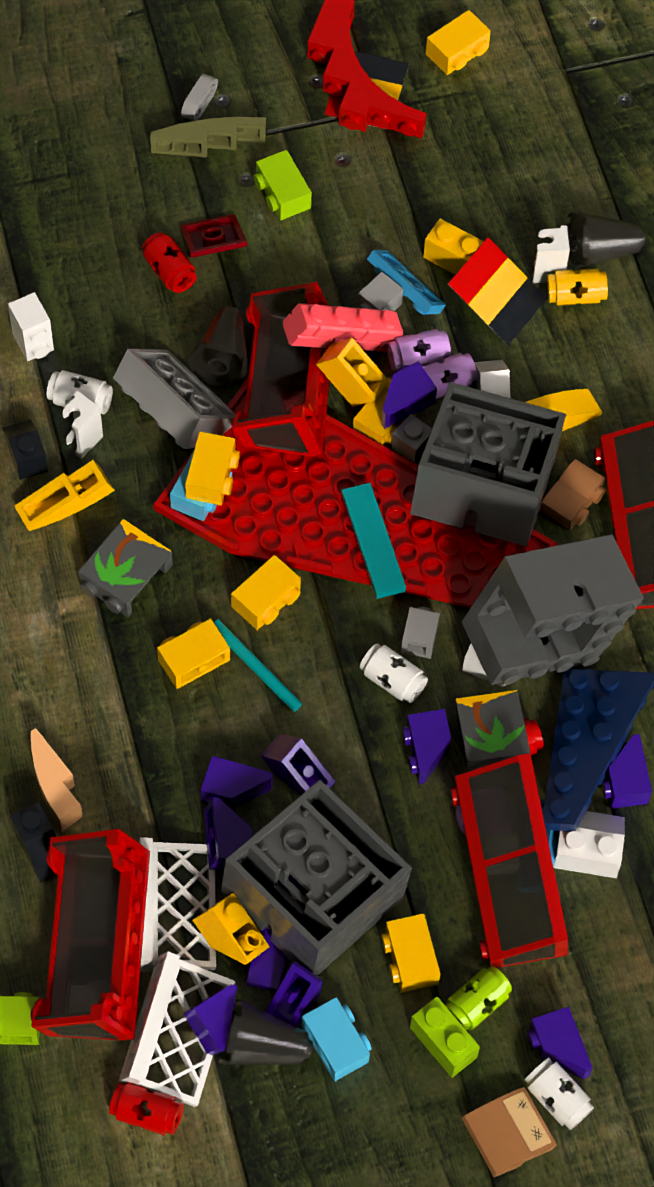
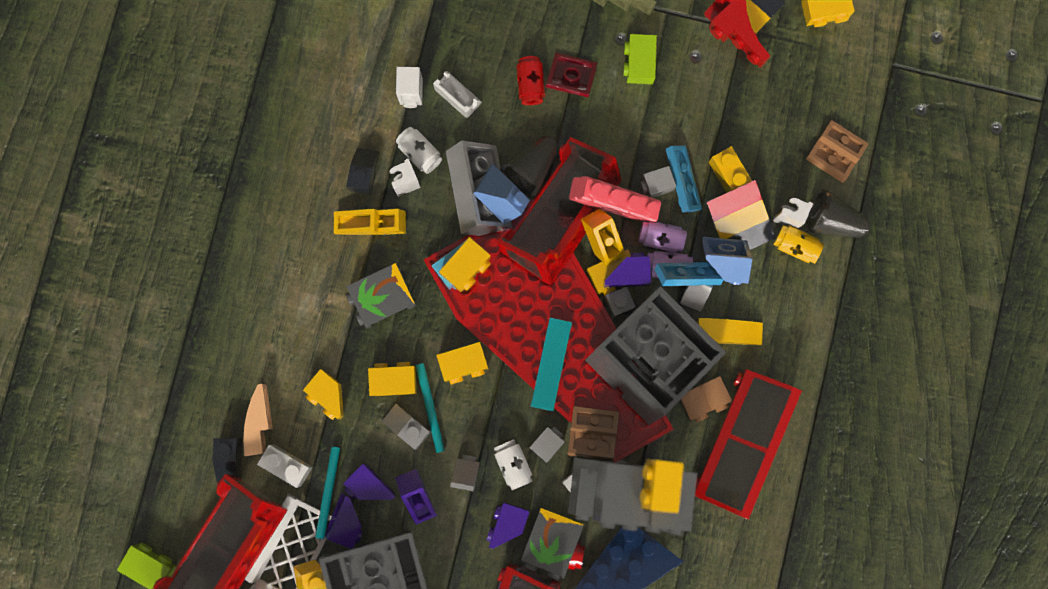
camera: 30 degrees right, 20 degrees up
none -> white brick [257,444,313,488]
none -> yellow slope [303,369,344,420]
none -> teal bar [315,447,340,539]
none -> light grey slope [382,404,431,450]
none -> white hinge [433,71,482,118]
none -> light grey slope [450,455,480,491]
none -> medium blue slope [473,164,530,224]
none -> medium nougat slope [567,406,619,461]
none -> yellow brick [640,459,684,513]
none -> dark azure plate [654,262,724,286]
none -> medium blue slope [702,237,752,285]
none -> medium nougat slope [806,120,869,183]

